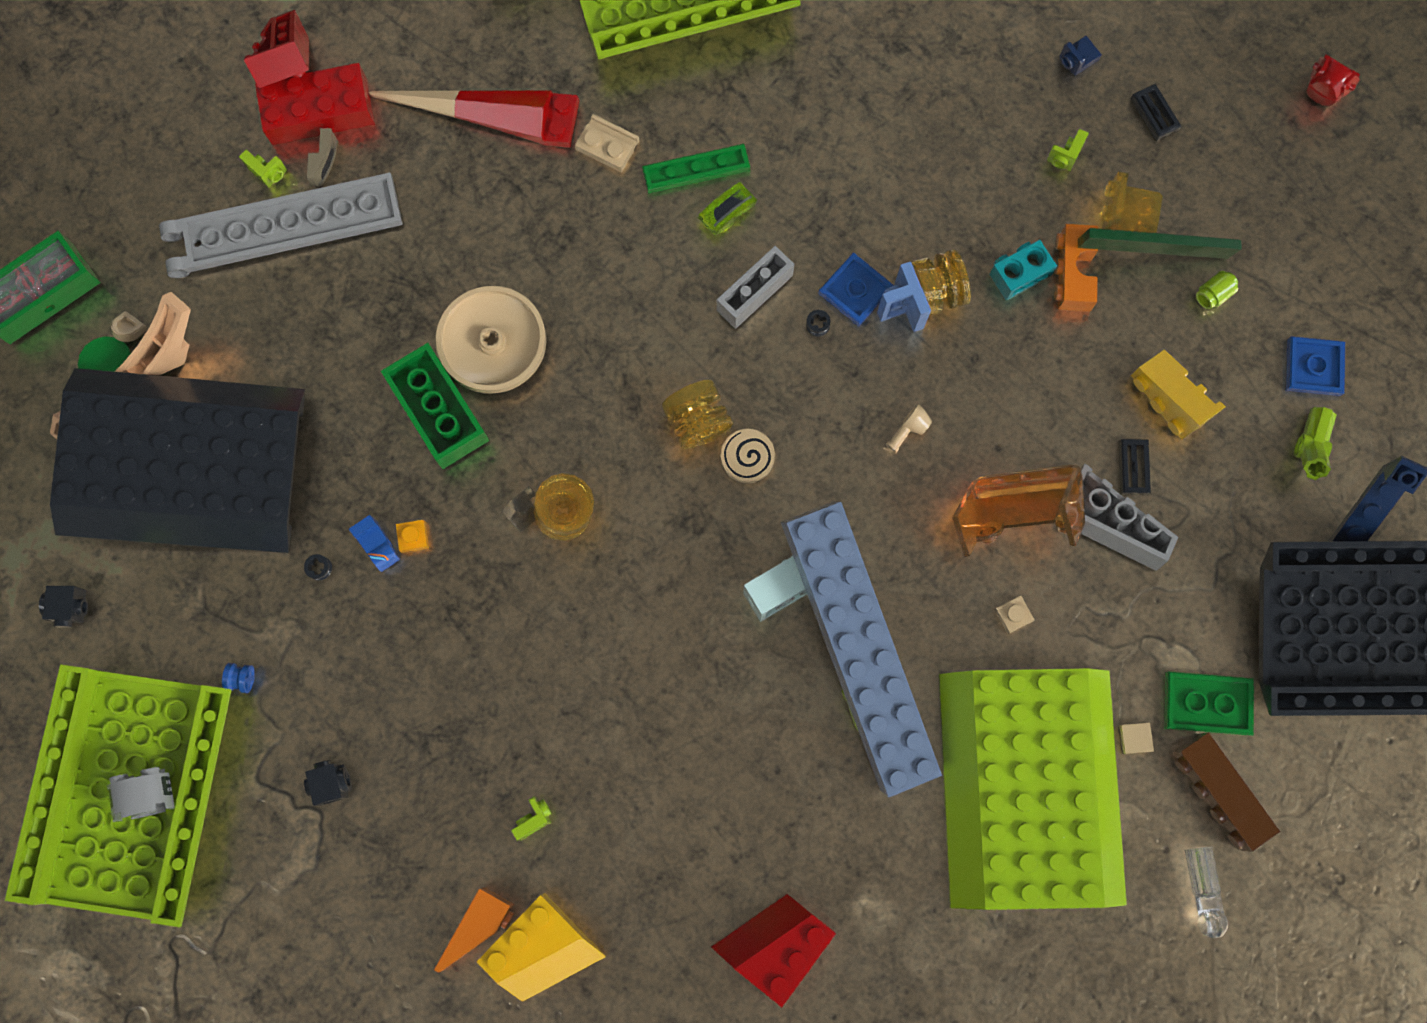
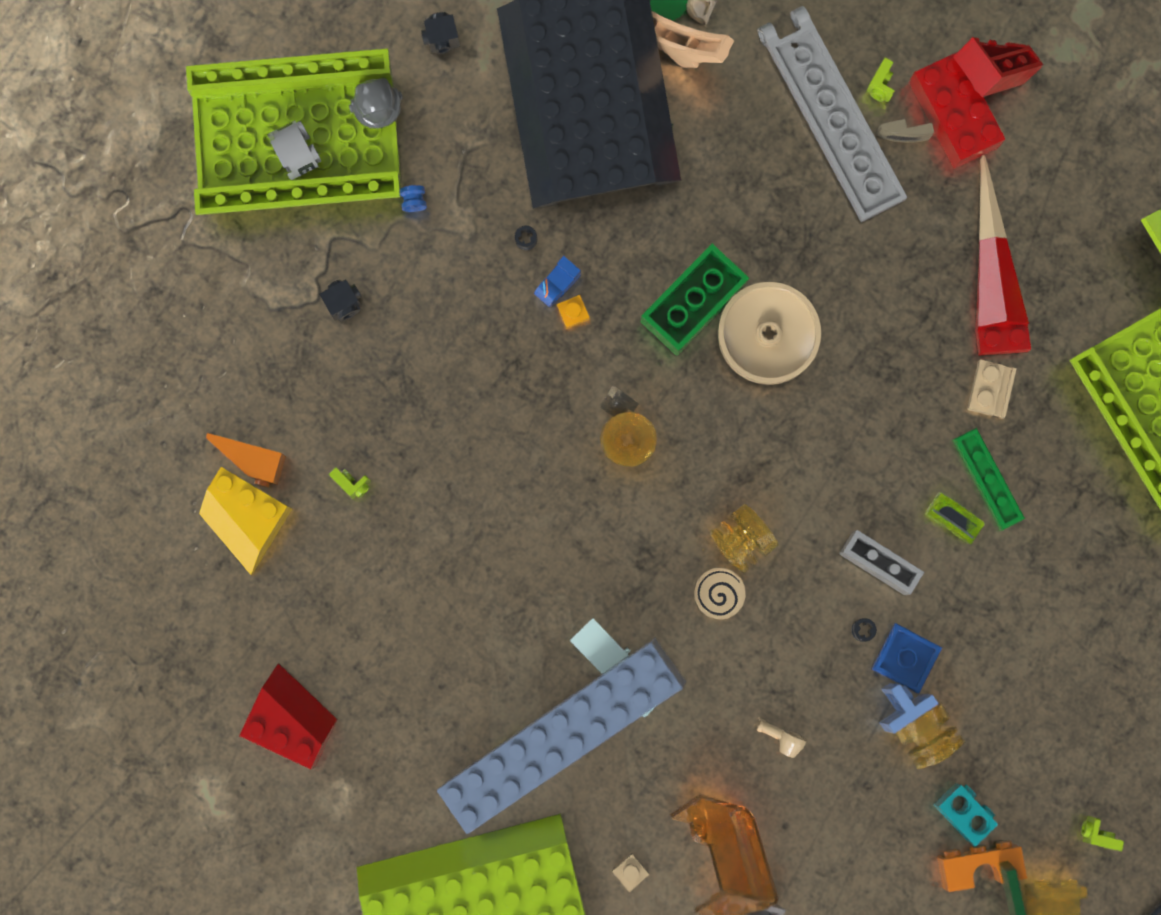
camera: 75 degrees right, 5 degrees up
none -> dark grey helmet [349,77,403,129]

